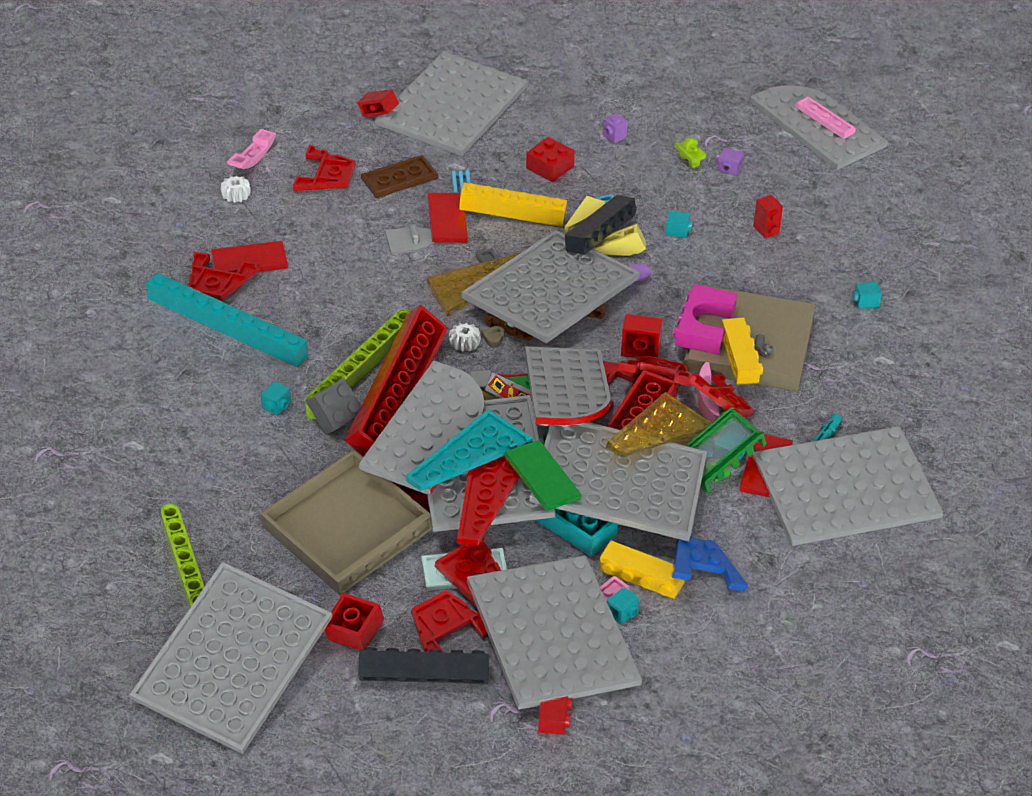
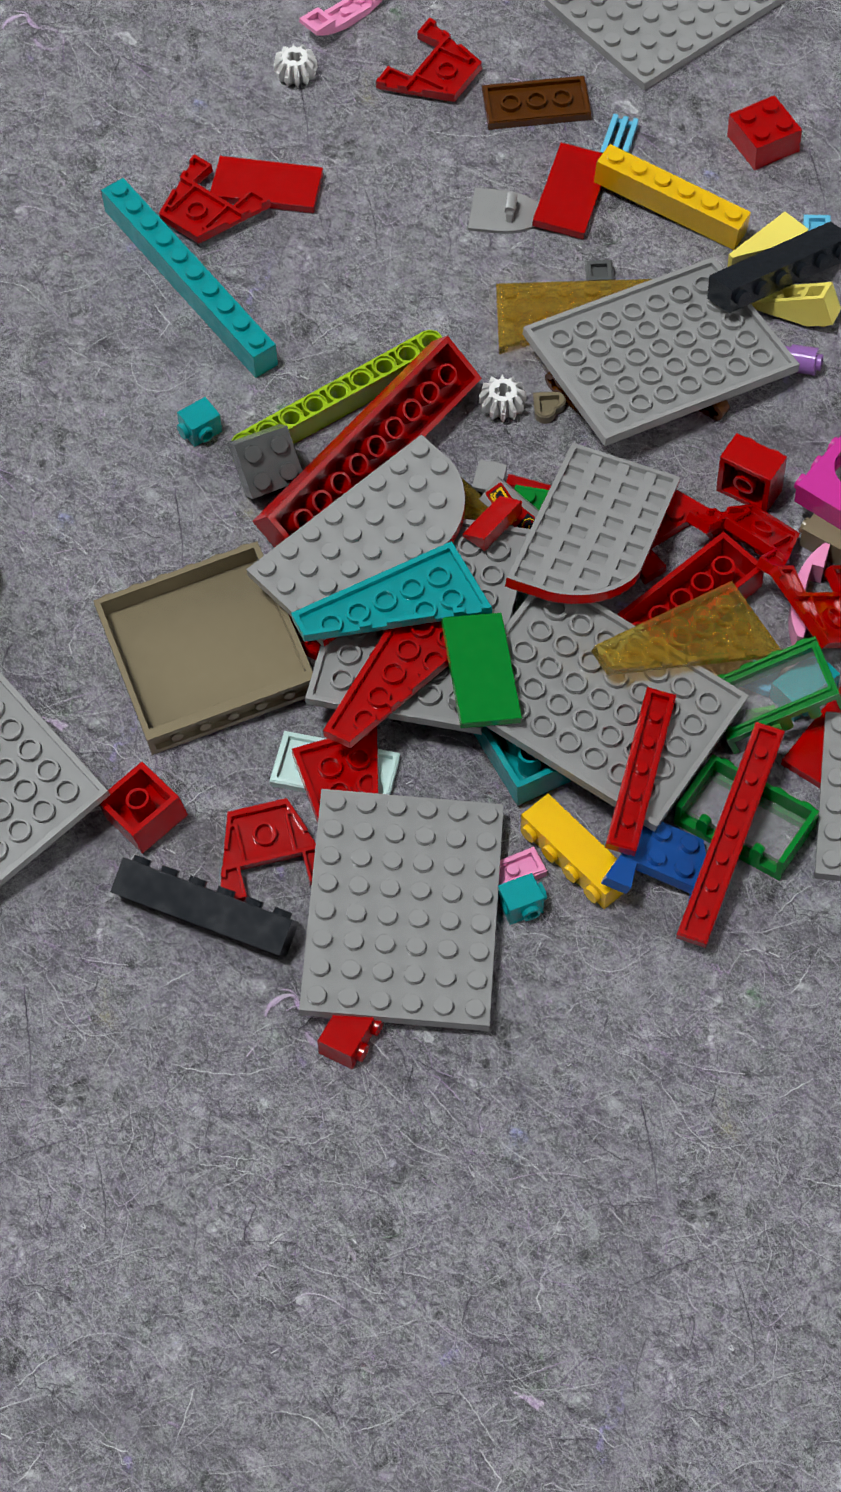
camera: 25 degrees right, 15 degrees up
none -> red slope [462,496,522,551]
none -> red tile [604,687,676,856]
none -> window [673,754,819,881]
none -> red tile [676,722,785,948]

